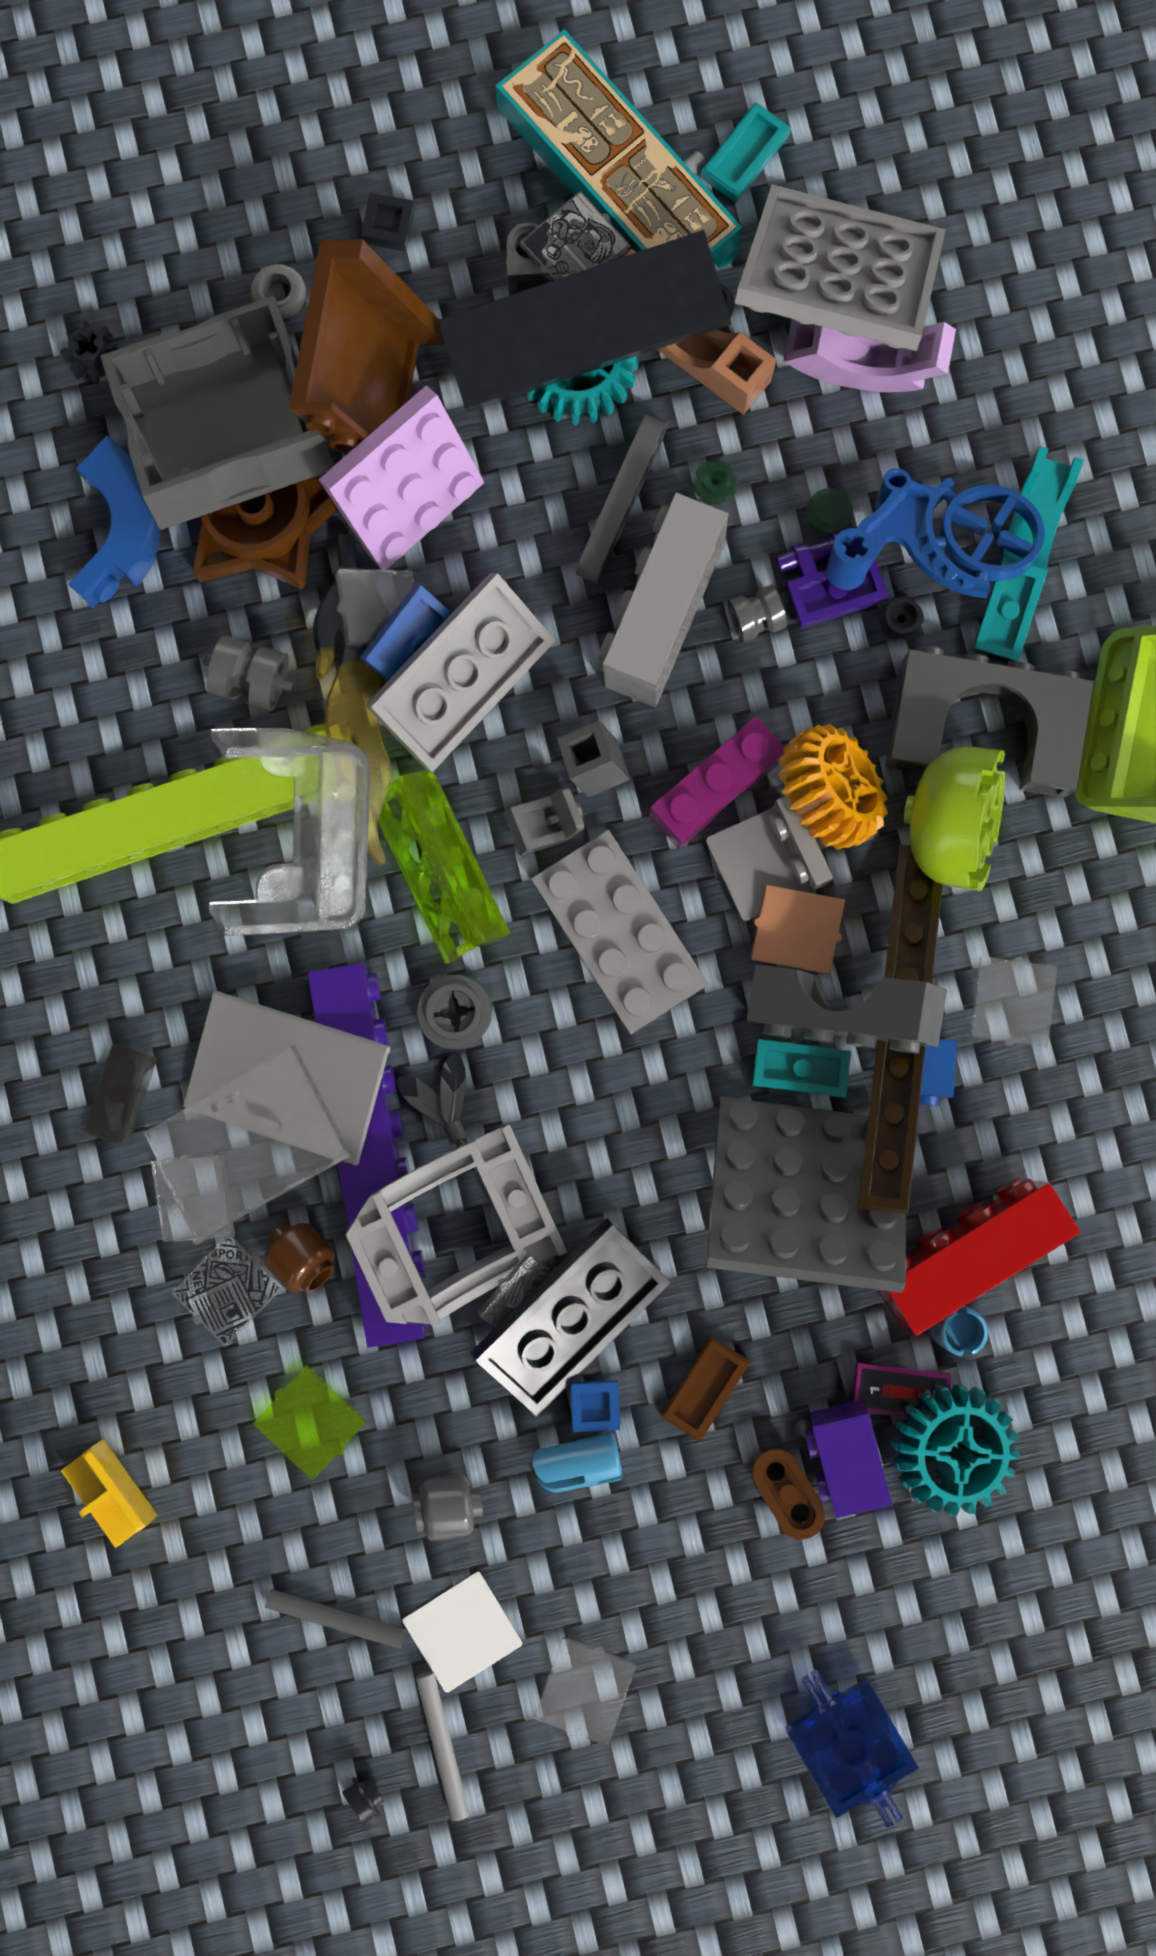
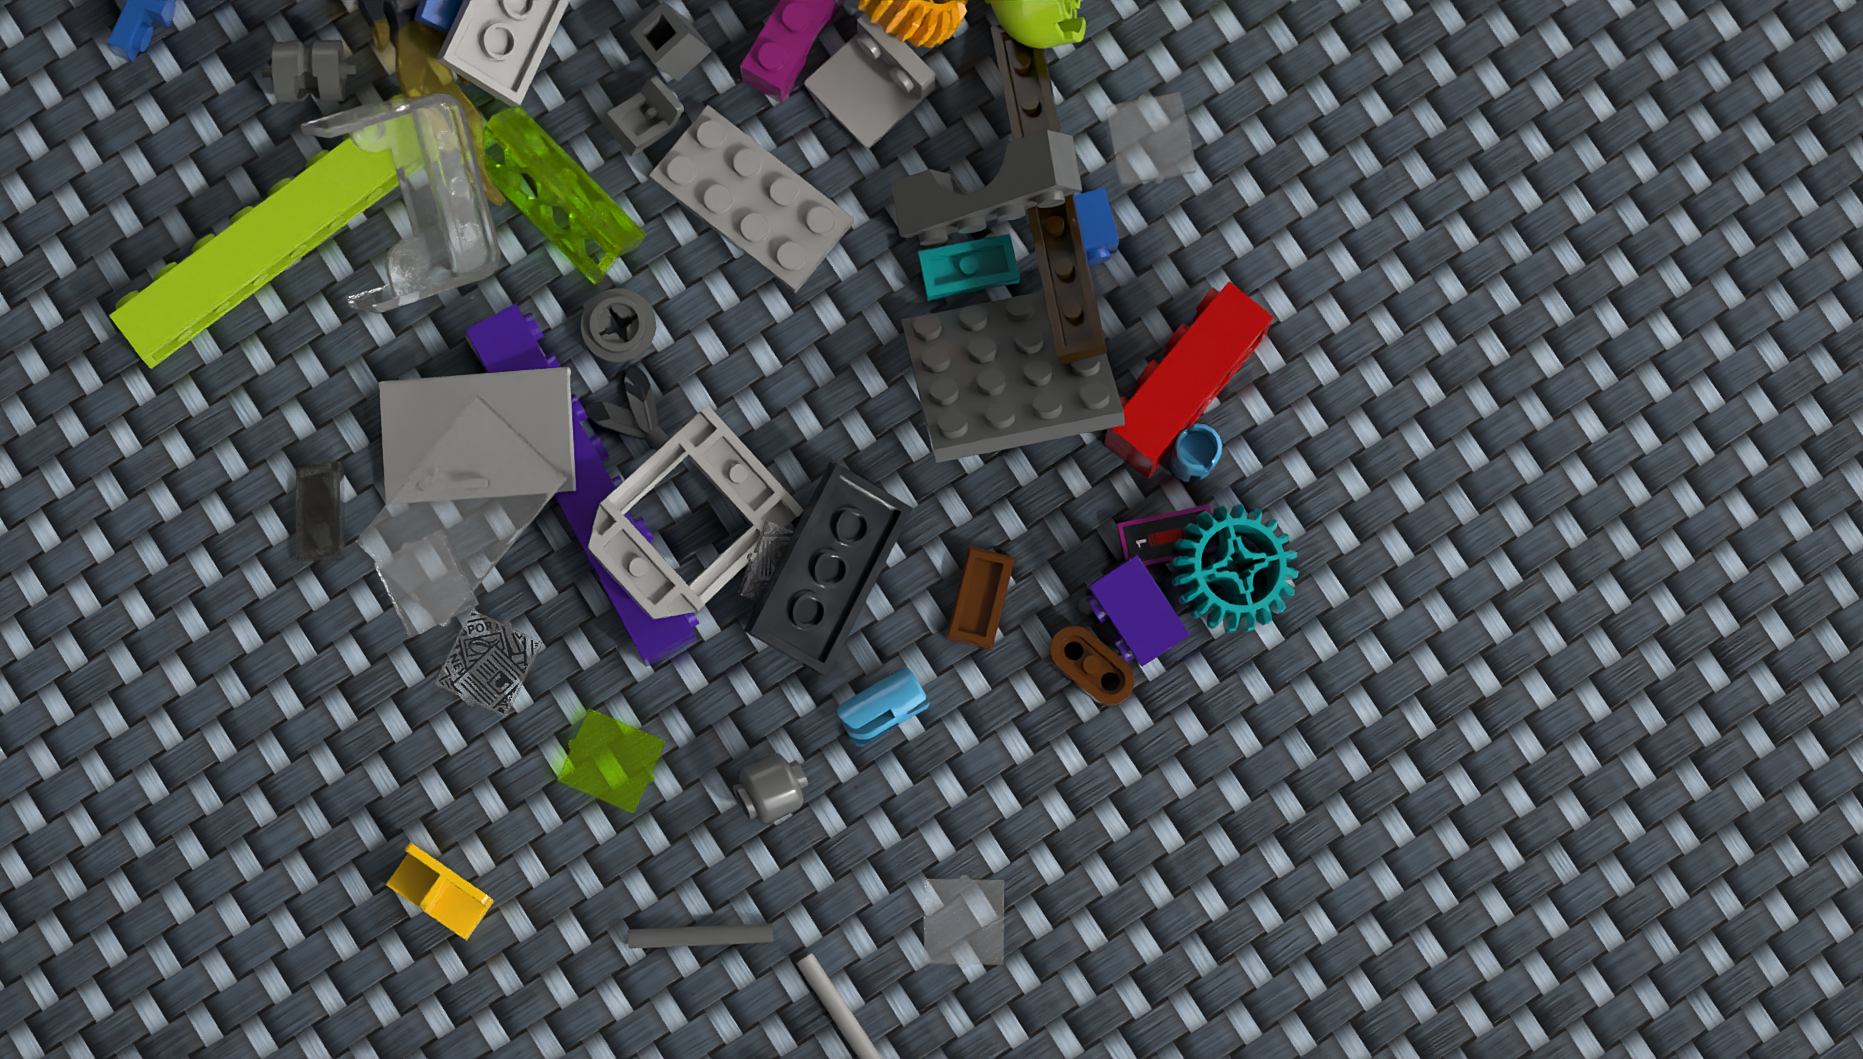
camera: 25 degrees left, 5 degrees down
reddish brown head [264,1223,334,1294] -> none
white sticker [403,1572,522,1693] -> none
blue plate [571,1380,620,1432] -> none
nougat piece [750,884,845,974] -> none
clear blue plate [785,1670,919,1827] -> none

